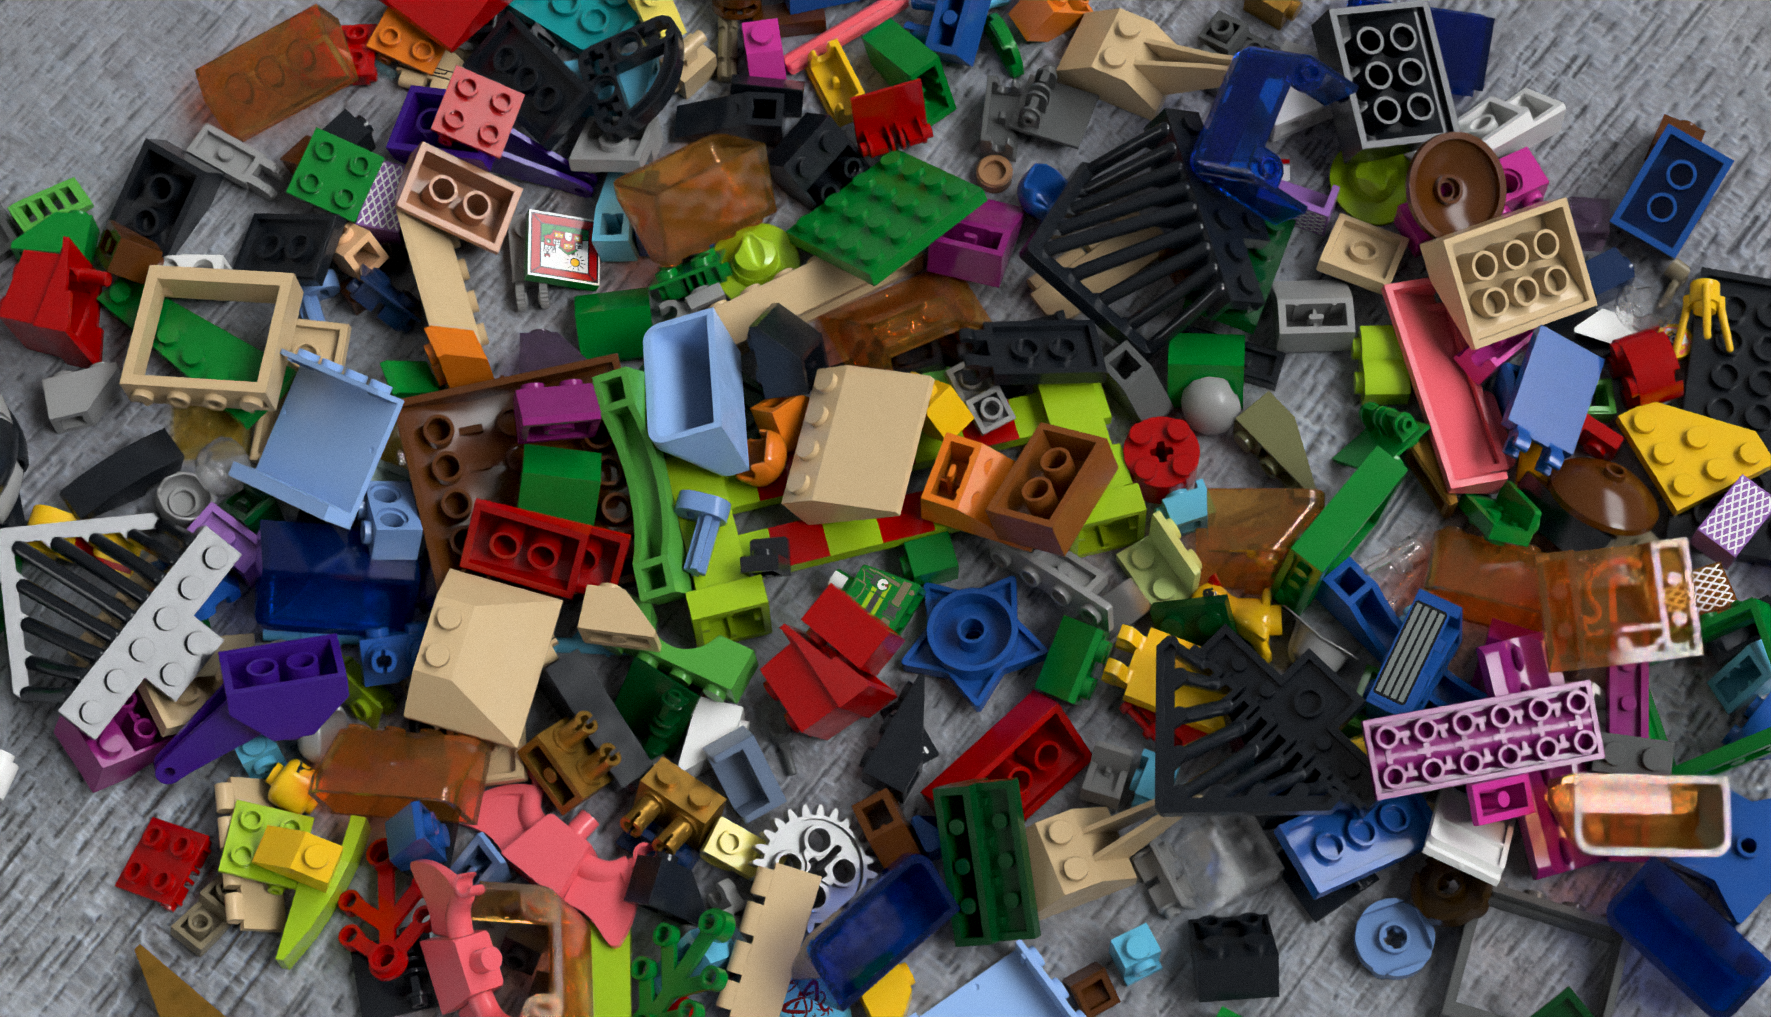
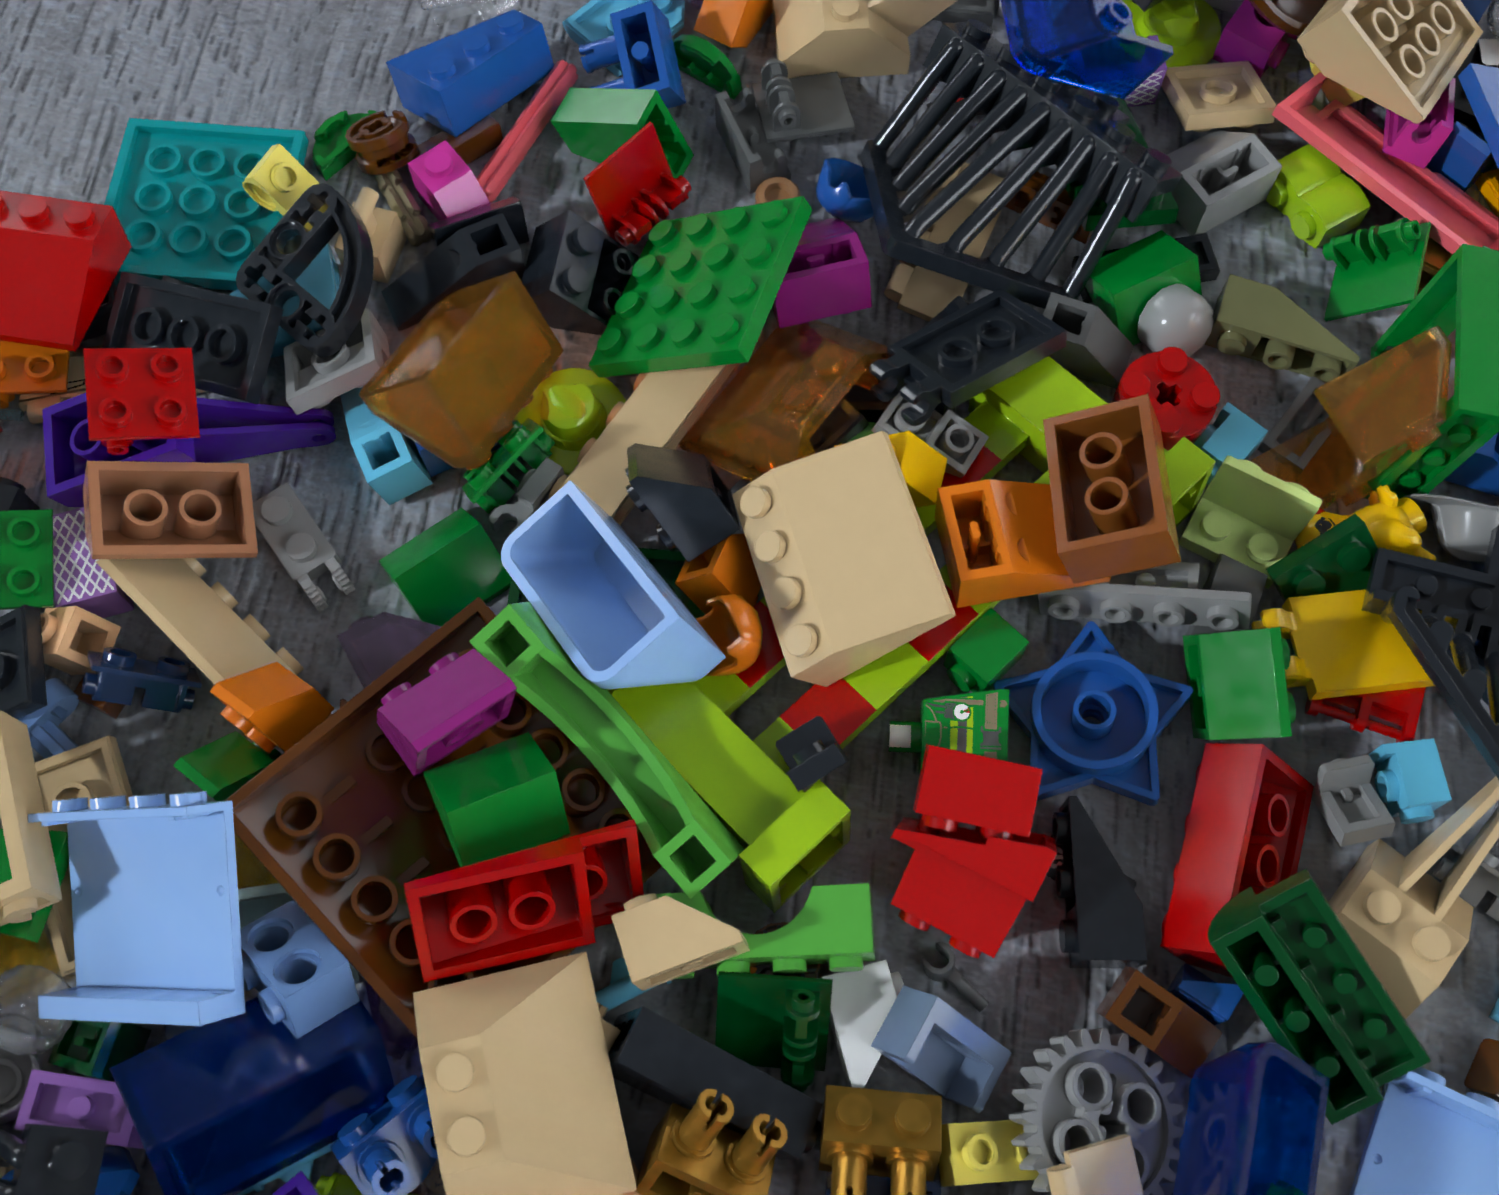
camera: 30 degrees left, 0 degrees up
black hinge [379,242,409,273] -> none
tile [524,209,600,292] -> none
medium blue piece [674,490,731,577] -> none
yellow hinge [805,38,865,127] -> none

